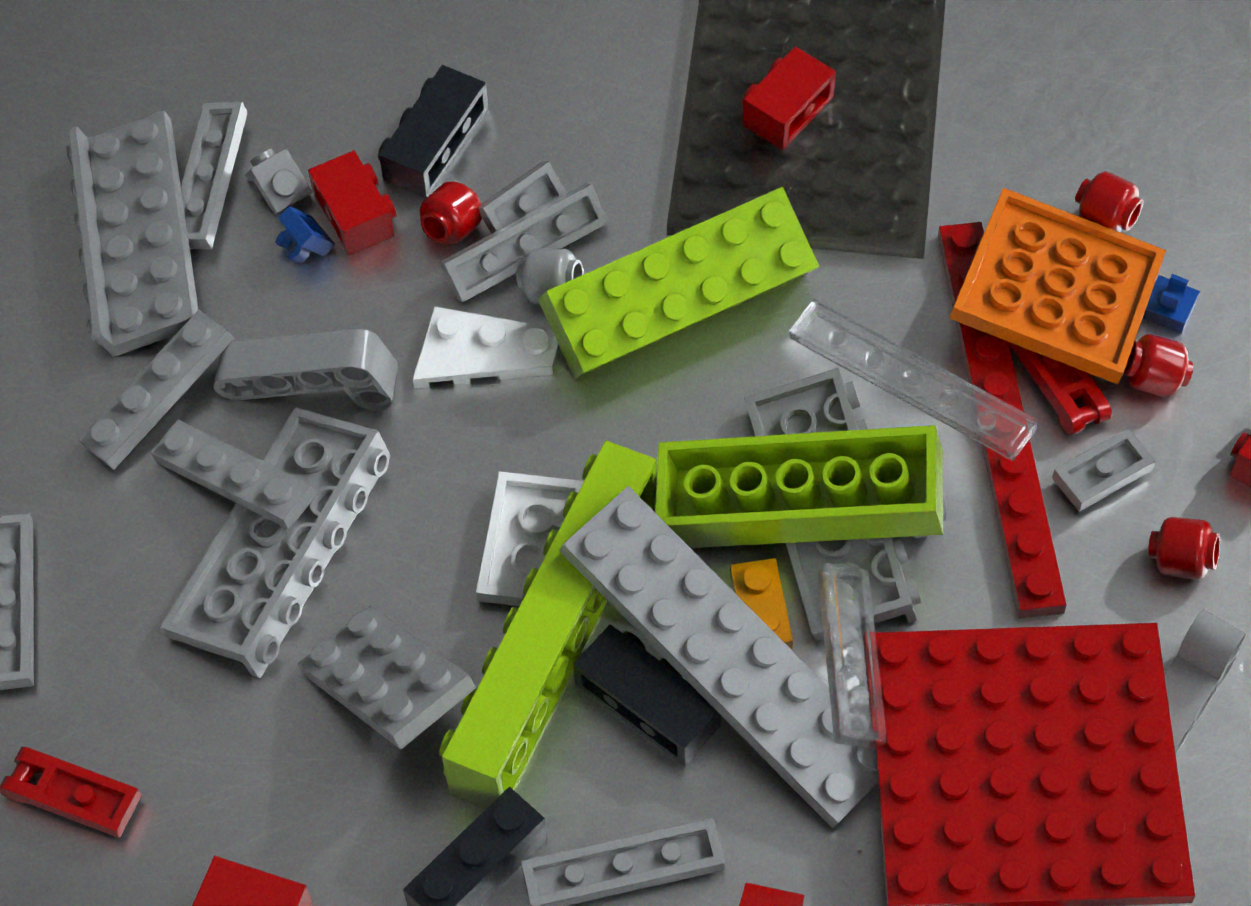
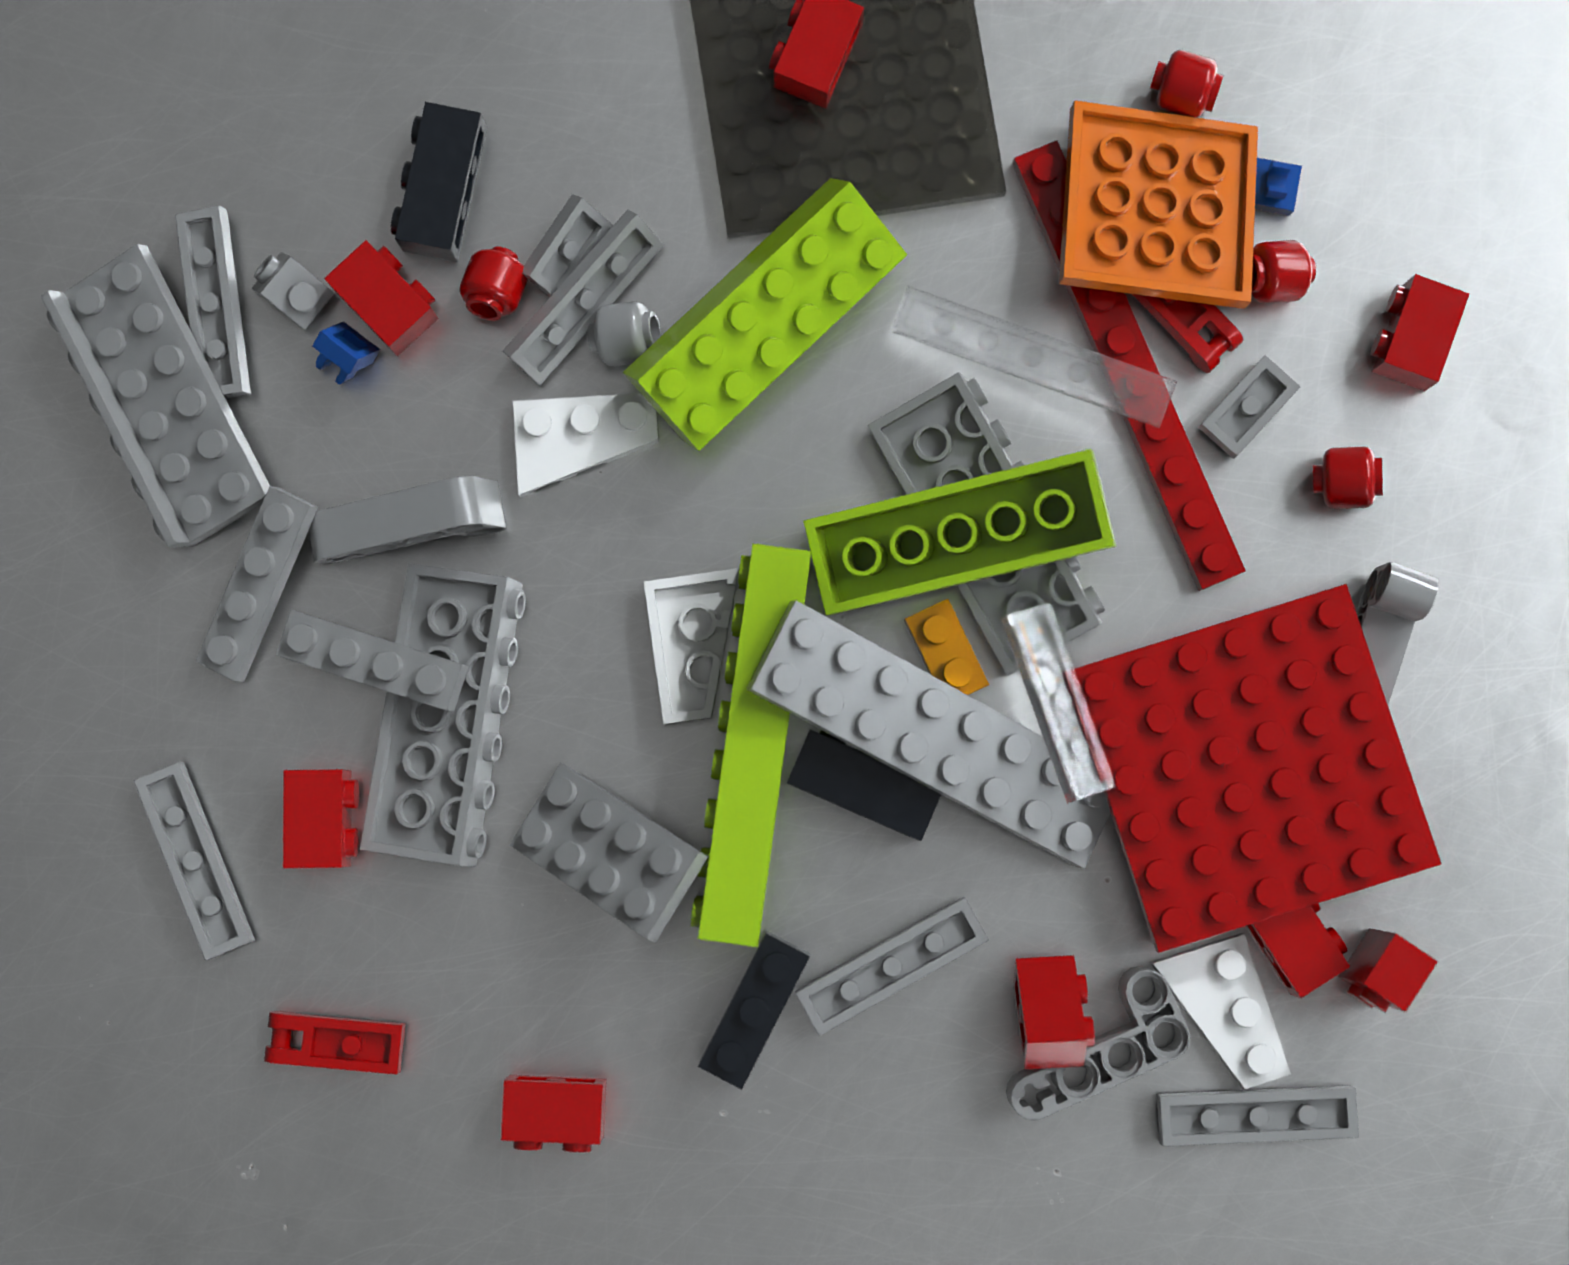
camera: 20 degrees left, 25 degrees up
none -> red brick [283,769,359,868]

